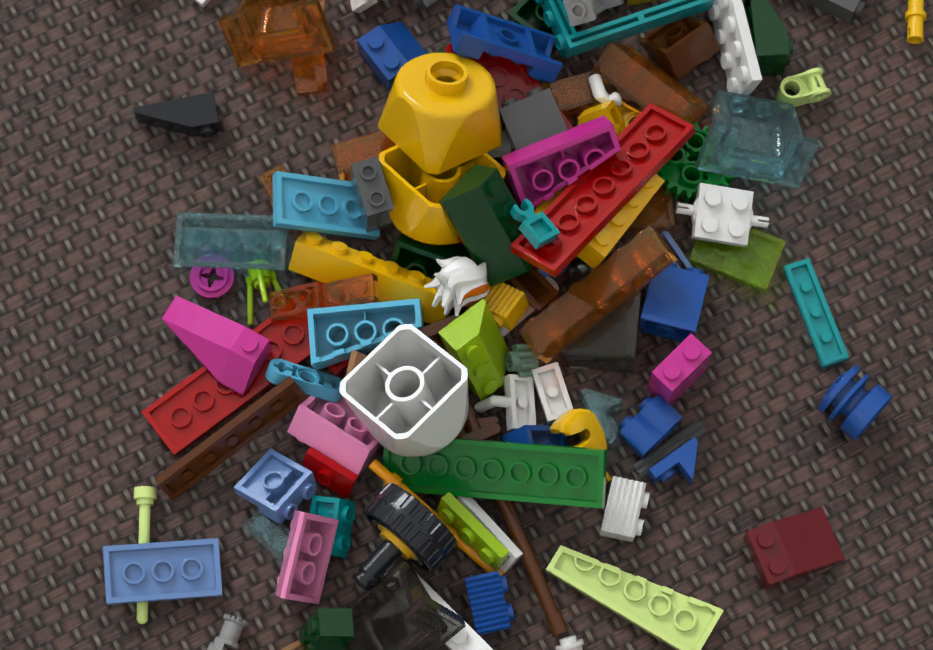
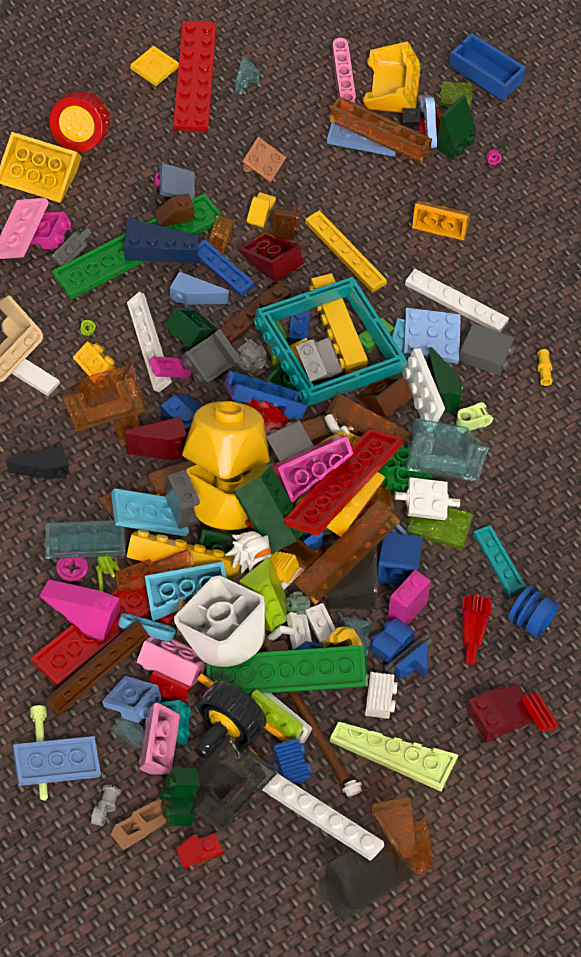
camera: 10 degrees left, 15 degrees down
teal plate [510,198,560,250] -> none
none -> dark red slope [125,417,187,460]
none -> red piece [461,594,492,666]
none -> red tile [521,693,558,732]

